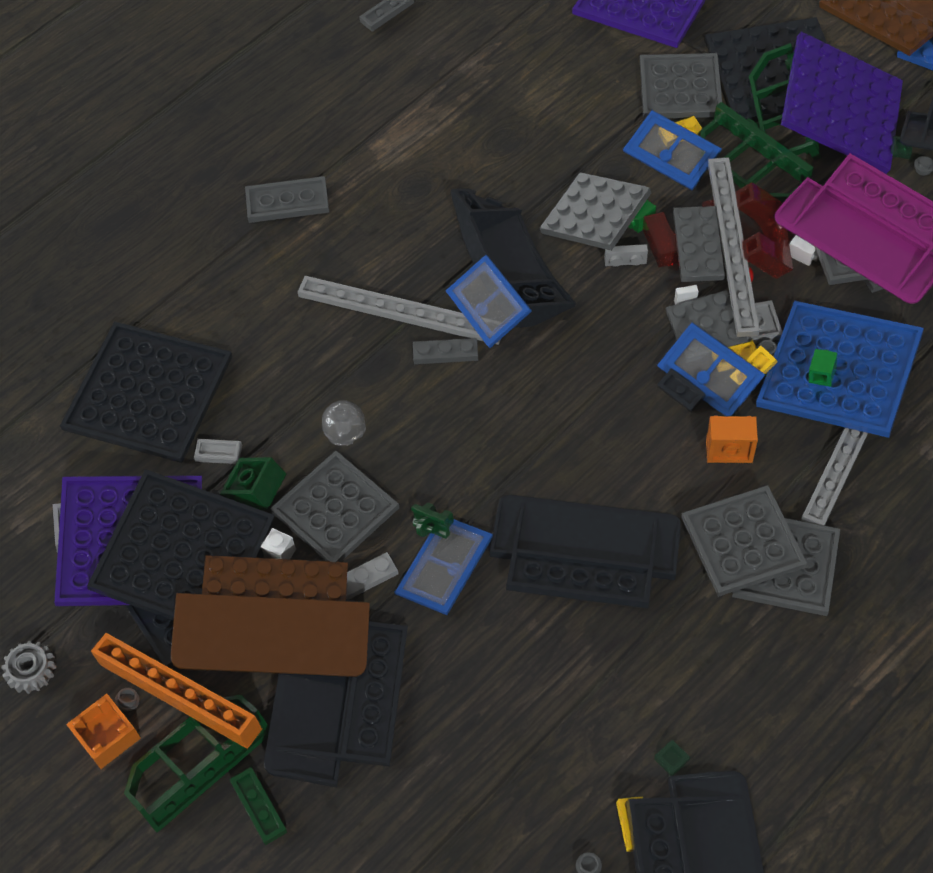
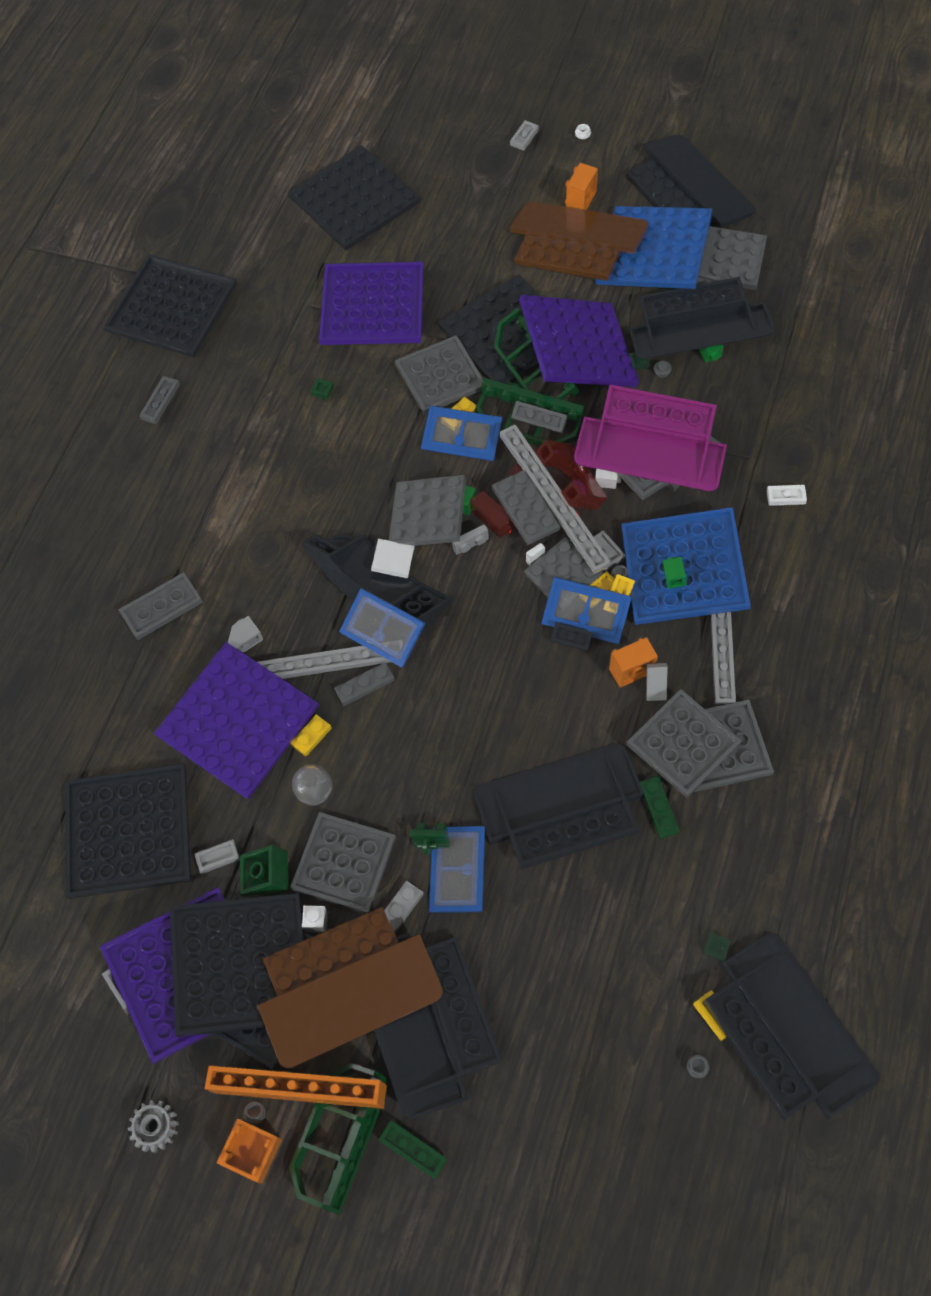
camera: 25 degrees left, 5 degrees up
none -> dark purple plate [154,642,319,800]
none -> light grey slope [228,616,263,653]
none -> yellow plate [290,714,332,757]
none -> dark green plate [311,378,334,400]
none -> white tile [371,539,414,578]
none -> dark grey plate [511,401,568,433]
none -> dark green plate [640,776,680,840]
none -> light grey tile [646,663,667,701]

